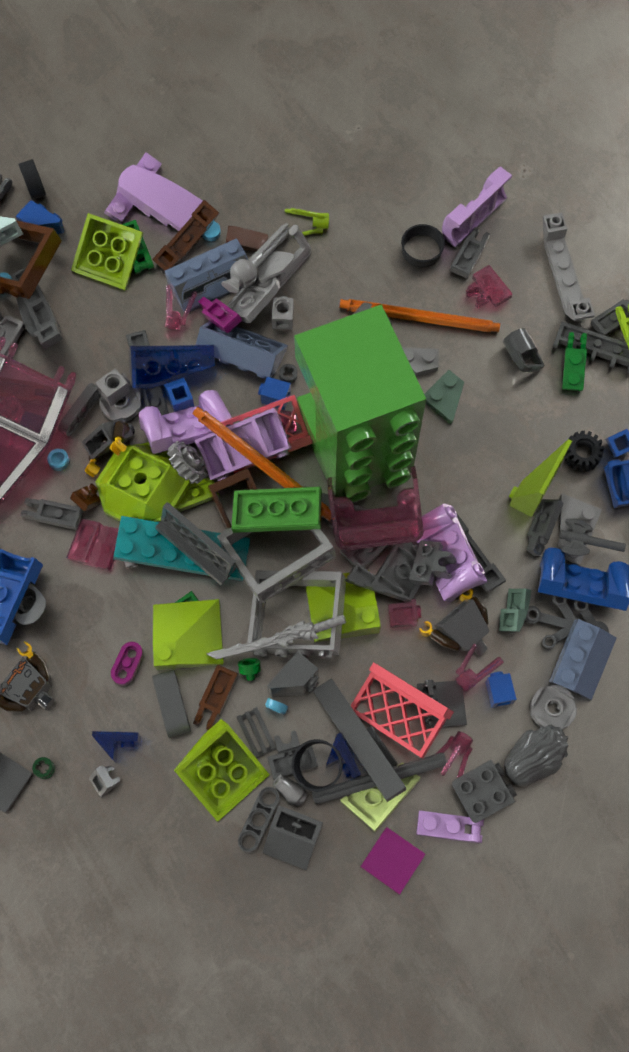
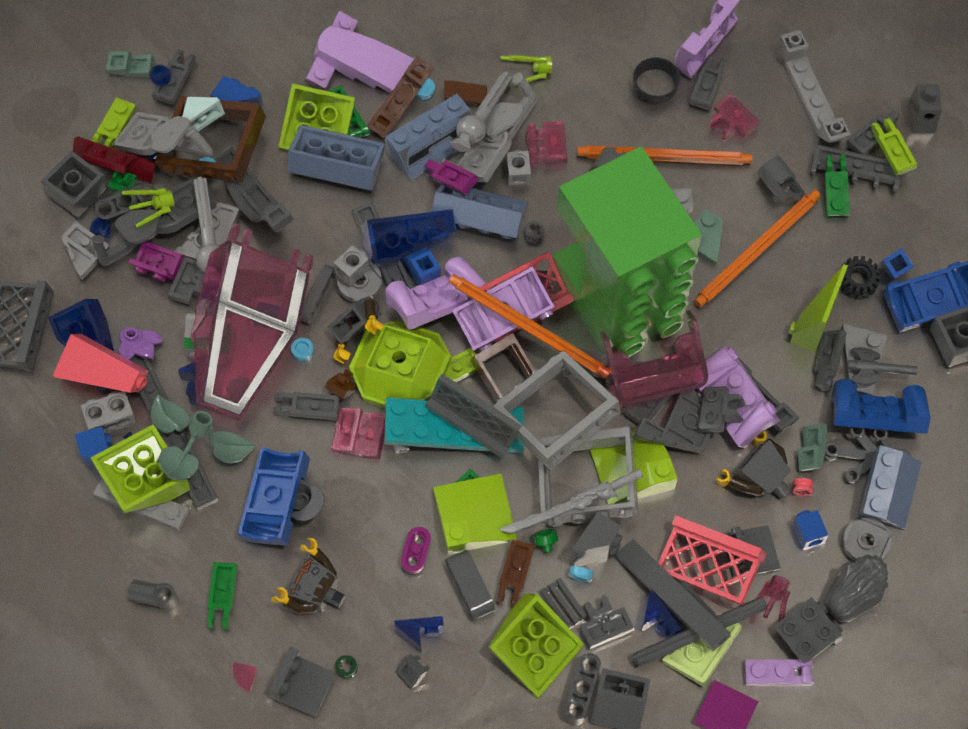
camera: 10 degrees left, 5 degrees down
black tyre [18,159,46,200] -> none
clear pink plant [164,285,197,330] -> none
light grey gear [167,441,208,484] -> none
bright green tile [231,487,322,533] -> none
blue brick [258,377,291,410] -> none
light grey cone [272,774,308,807] -> none
black tyre [292,739,343,792] -> none
clear pink bracket [388,599,421,628] -> none
clear pink plant [455,644,504,692] -> none
none -> sand blue slope [287,125,385,191]
none -> clear pink plate [526,121,568,166]
none -> orange piece [694,190,821,307]
none -> coral bush [792,478,814,497]

